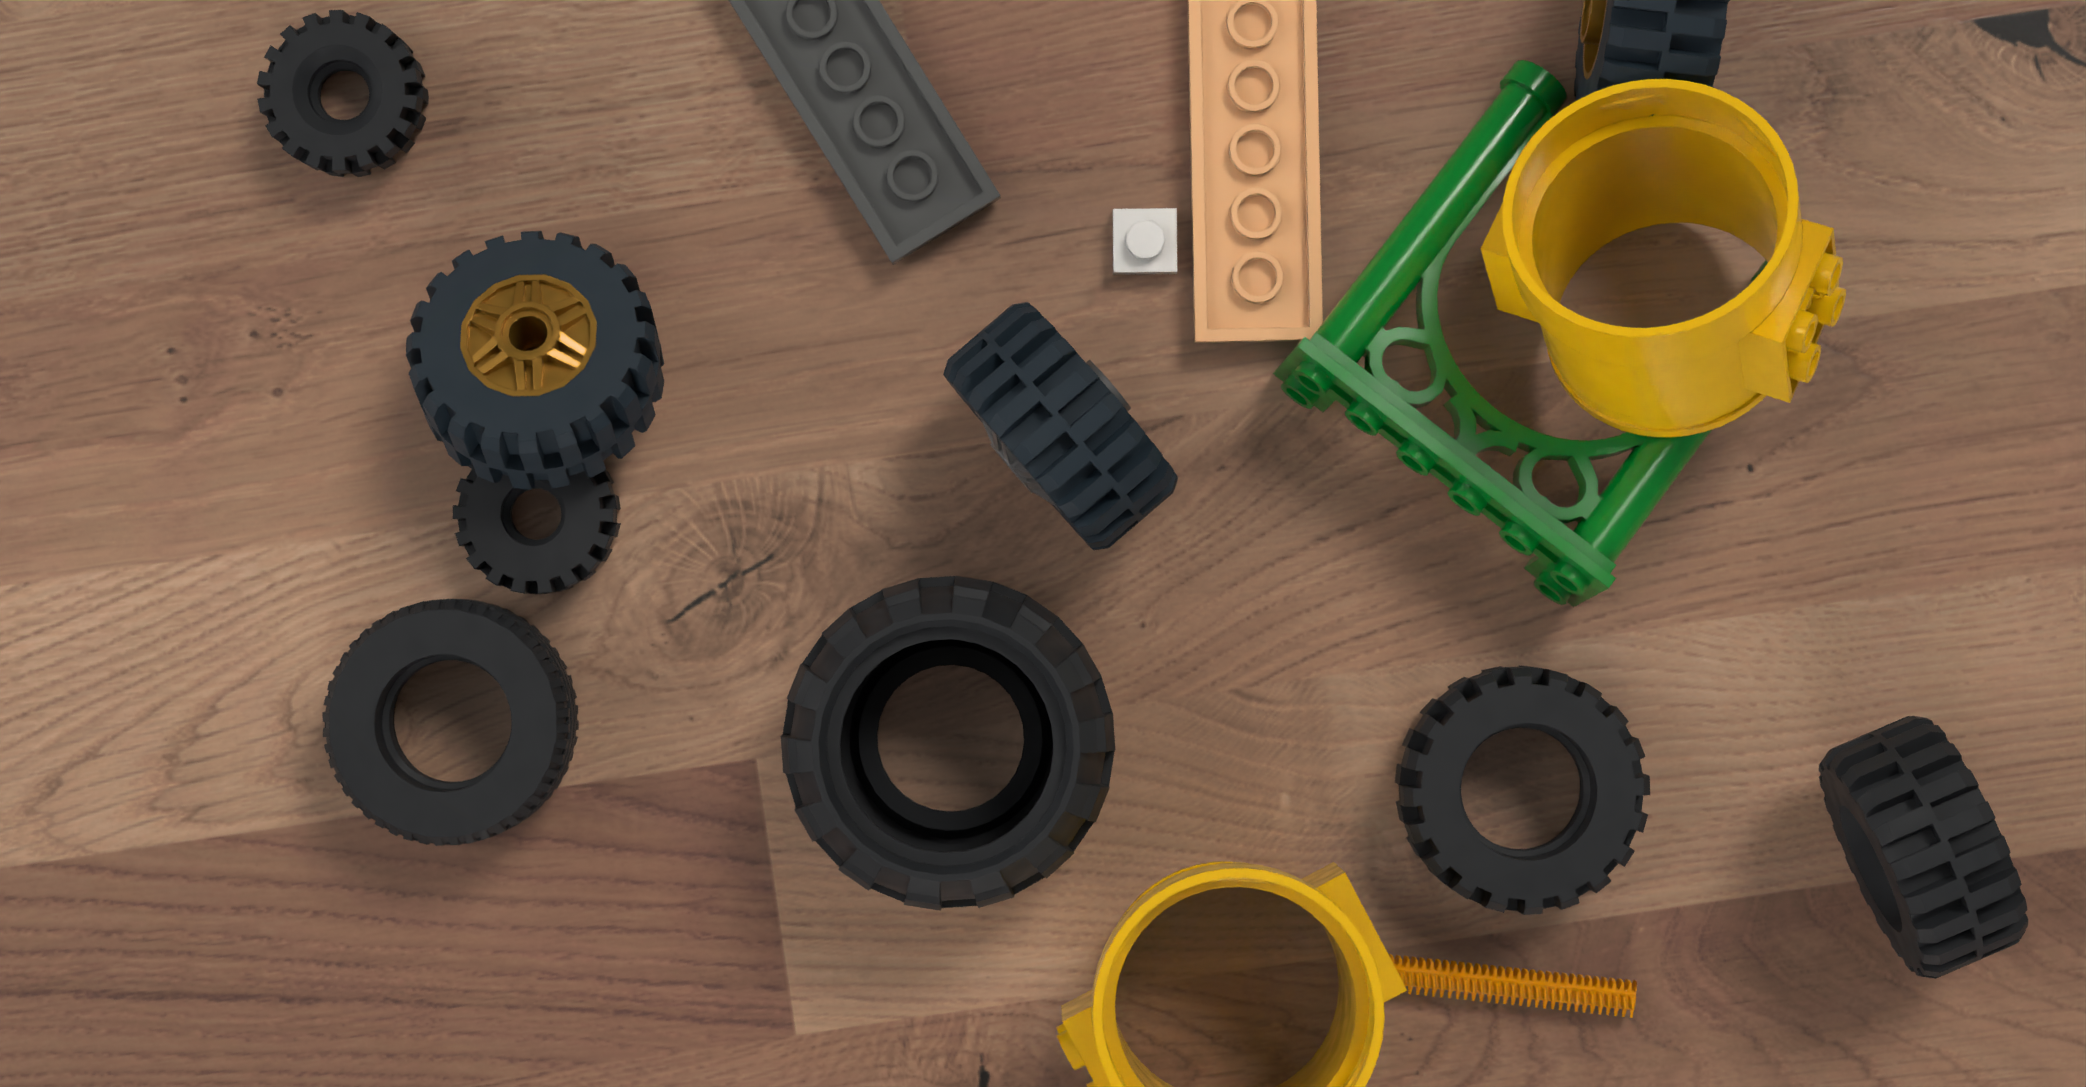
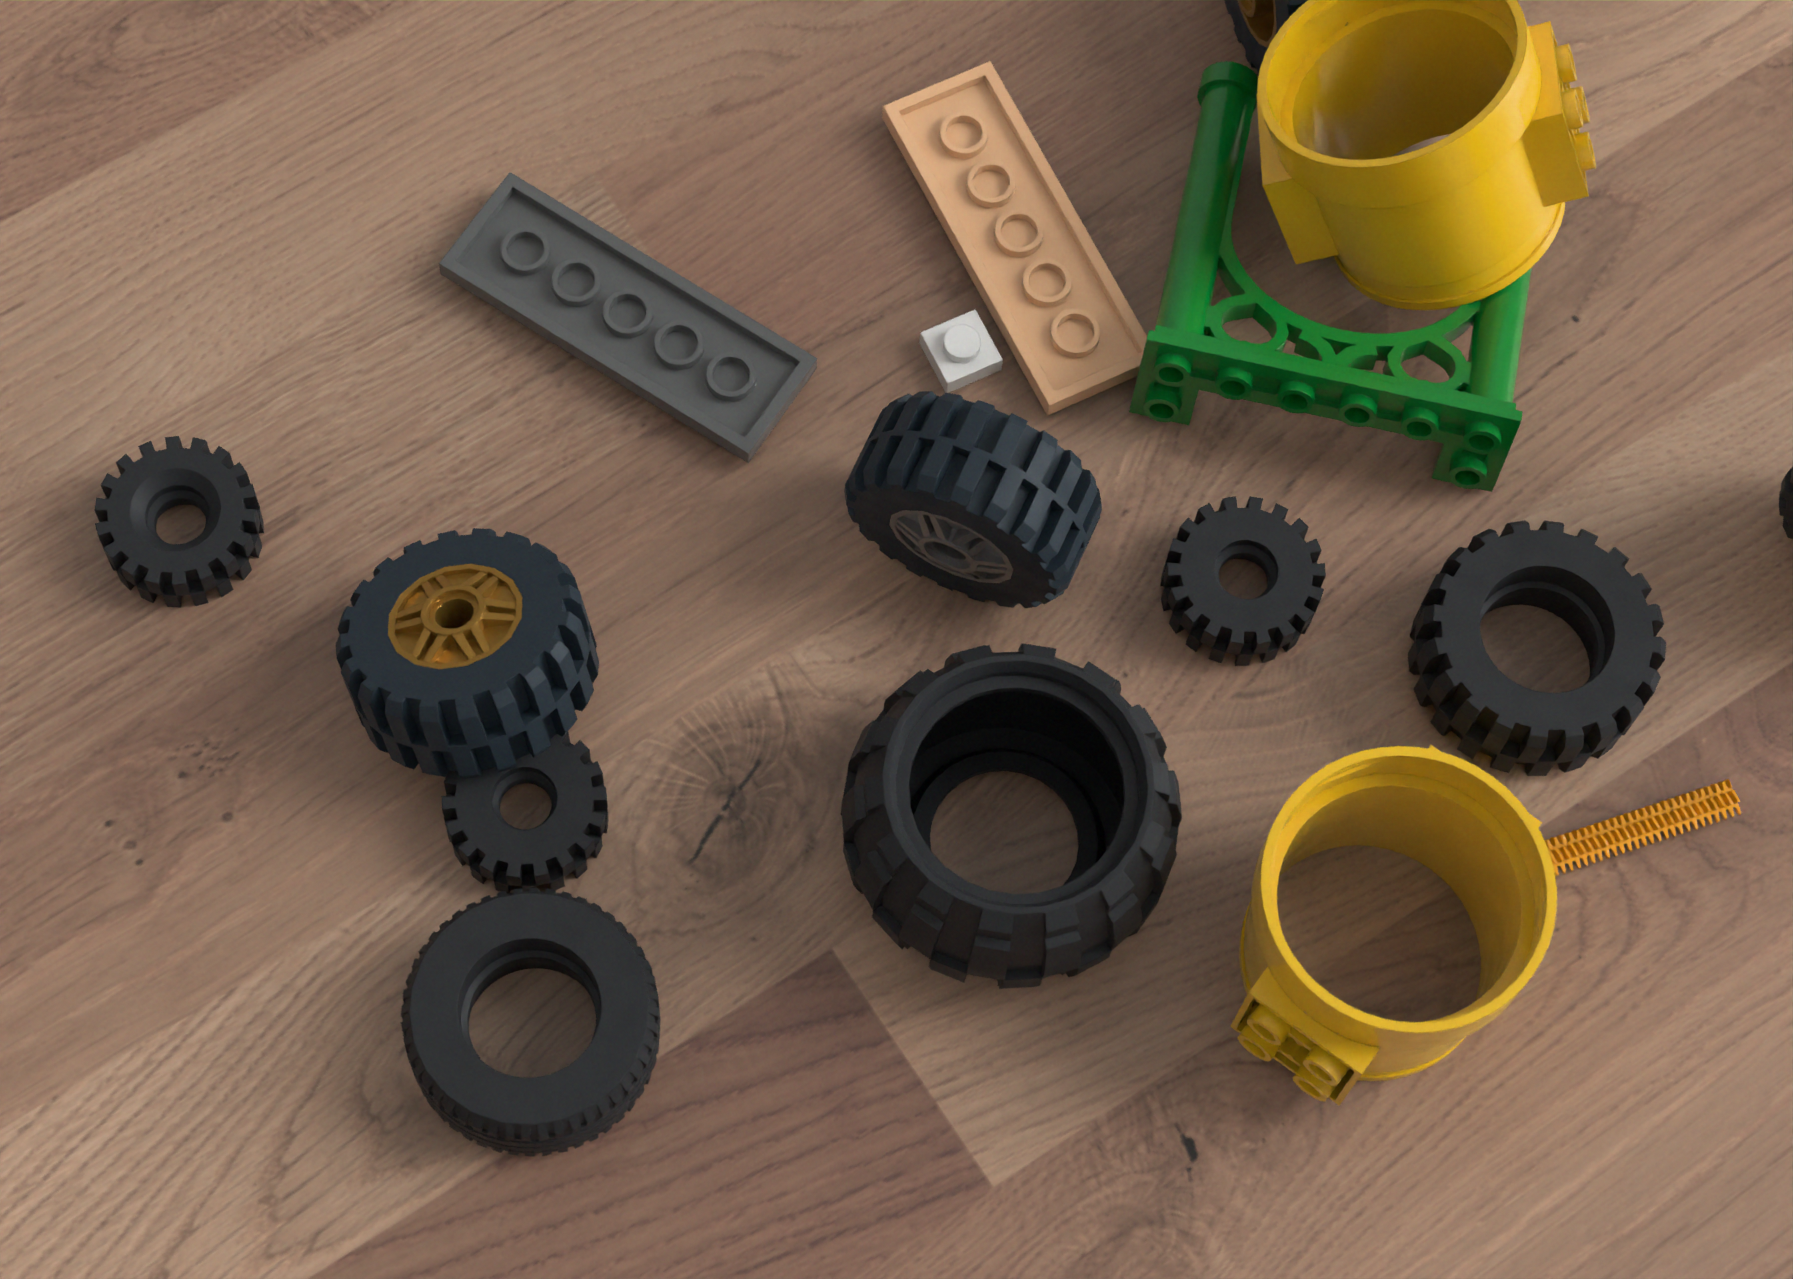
camera: 30 degrees left, 20 degrees down
none -> black tyre [1160,496,1326,666]

